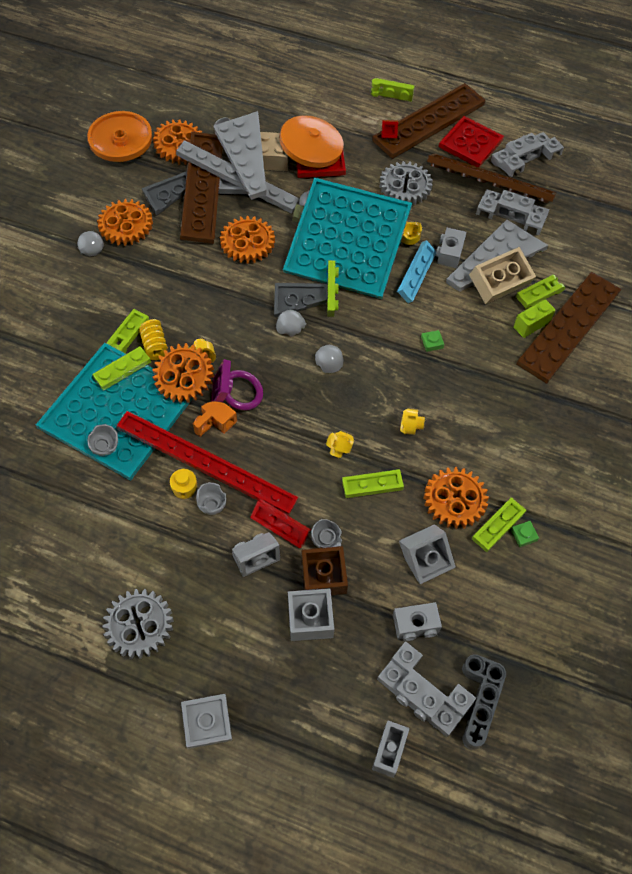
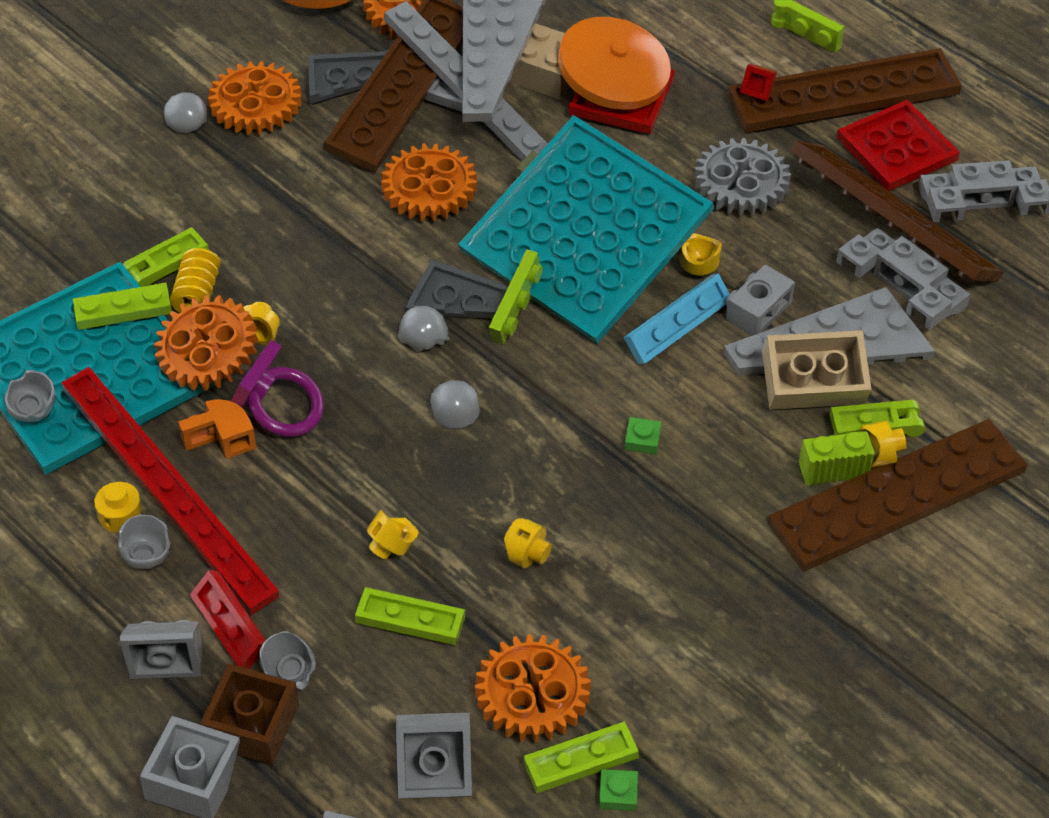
camera: 25 degrees right, 10 degrees down
none -> yellow piece [860,420,907,469]

